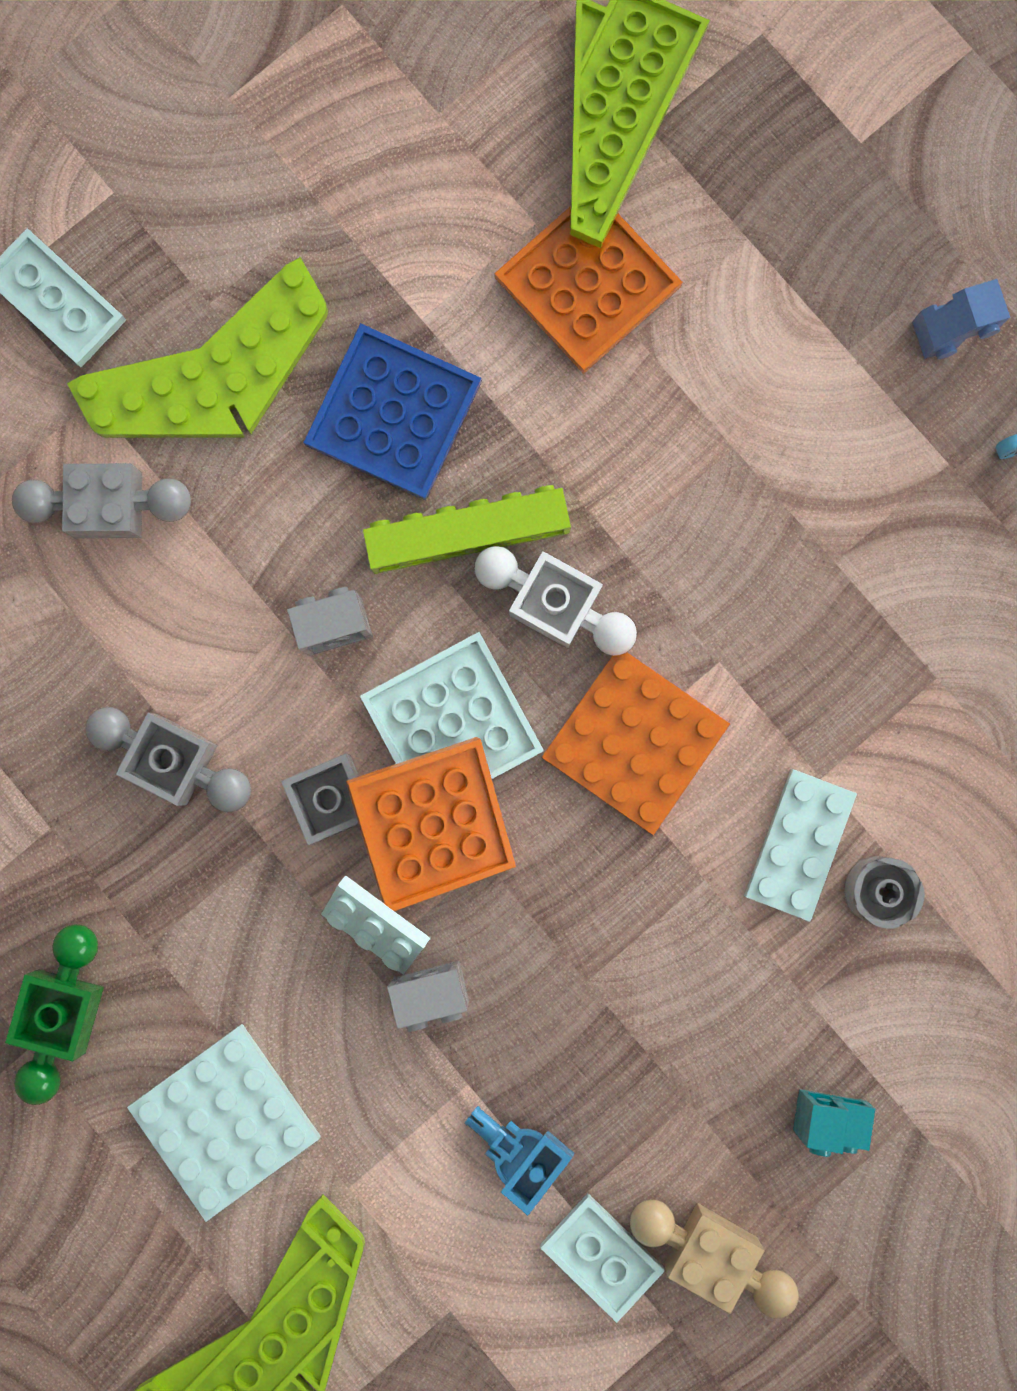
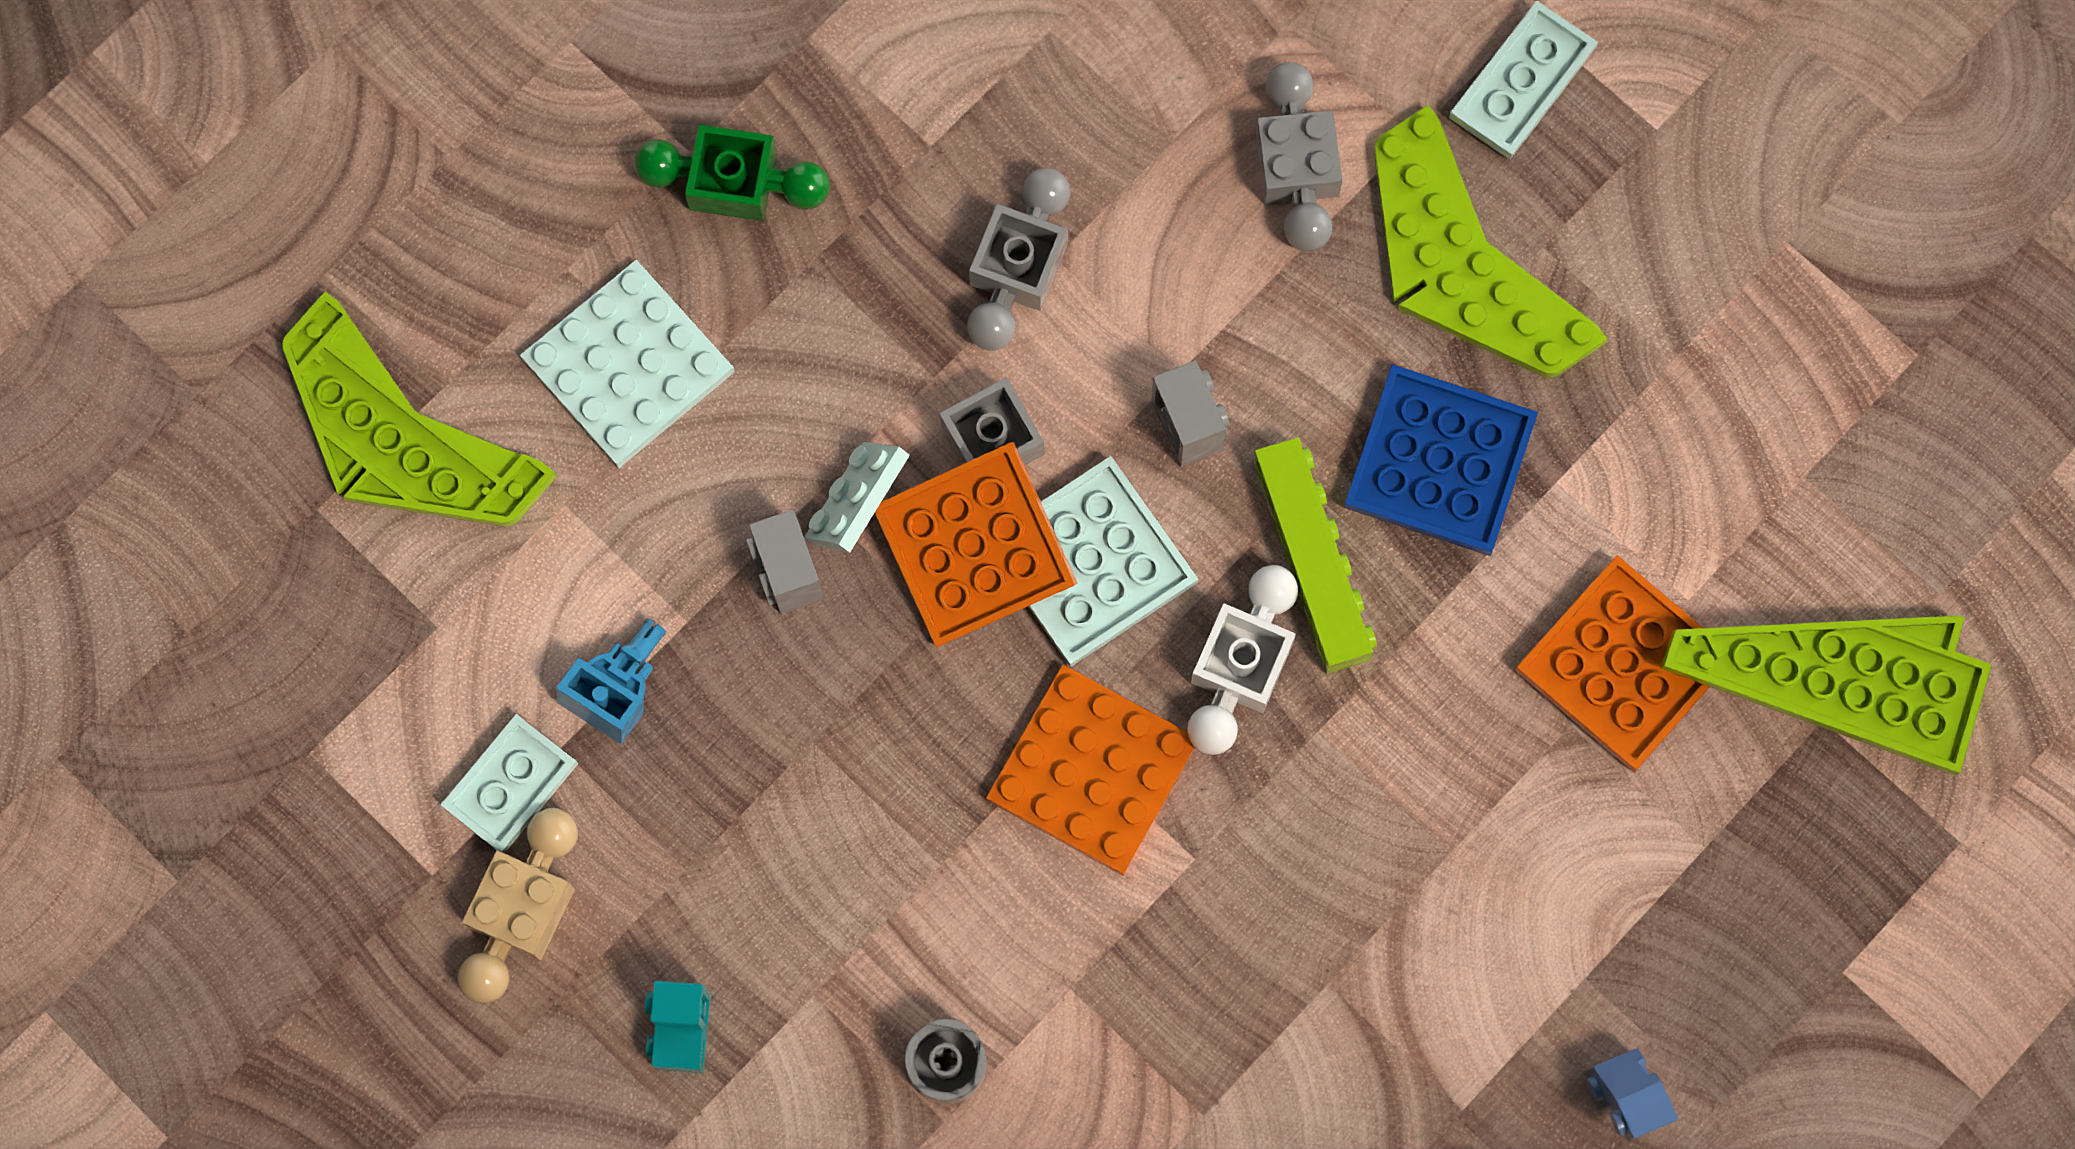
camera: 80 degrees right, 10 degrees down
light aqua plate [744,769,857,922] -> none

